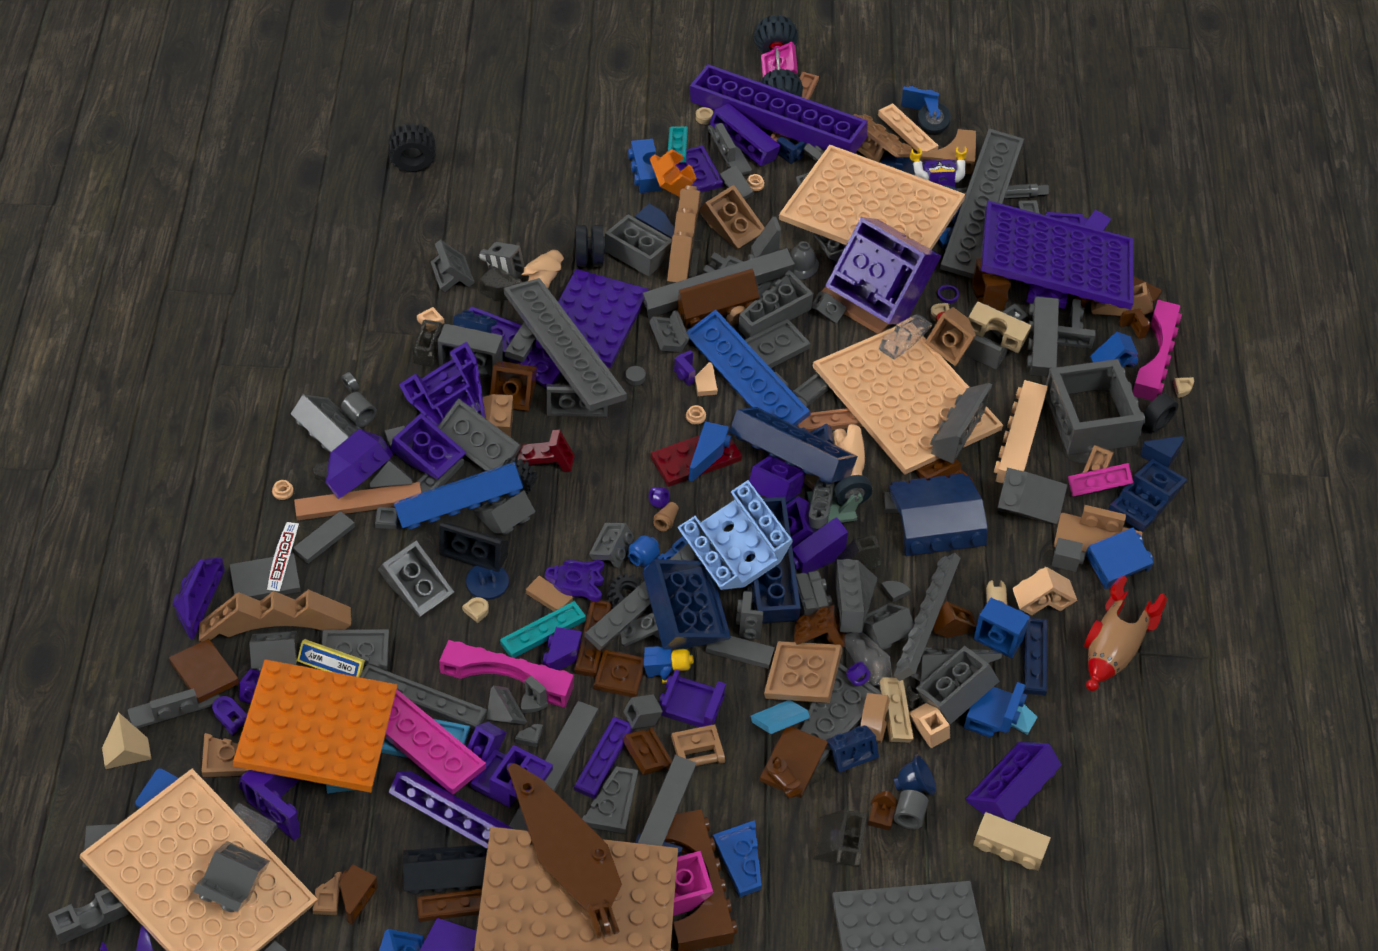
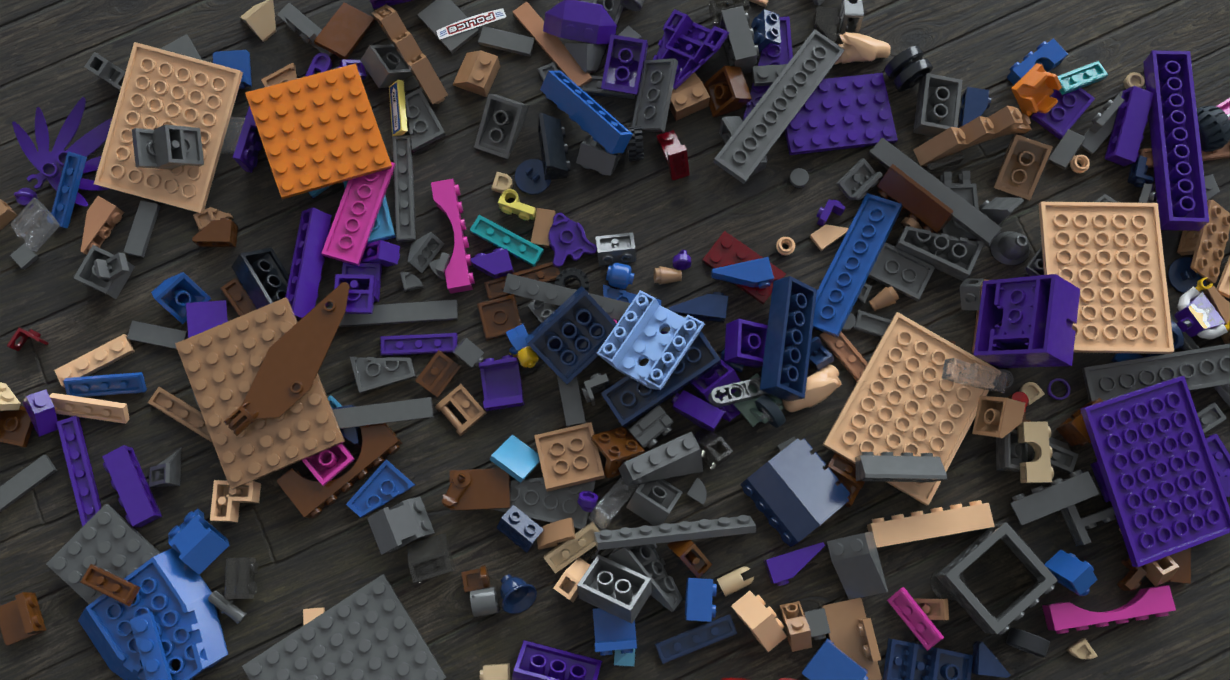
camera: 70 degrees right, 25 degrees up
none -> dark grey piece [367,497,435,555]
none -> medium nougat slope [453,50,500,97]
none -> light yellow plate [498,189,536,220]
none -> dark blue slope [668,292,728,323]
none -> dark purple slope [764,542,825,586]
none -> medium nougat slope [780,601,812,652]
none -> medium nougat cone [869,286,899,311]

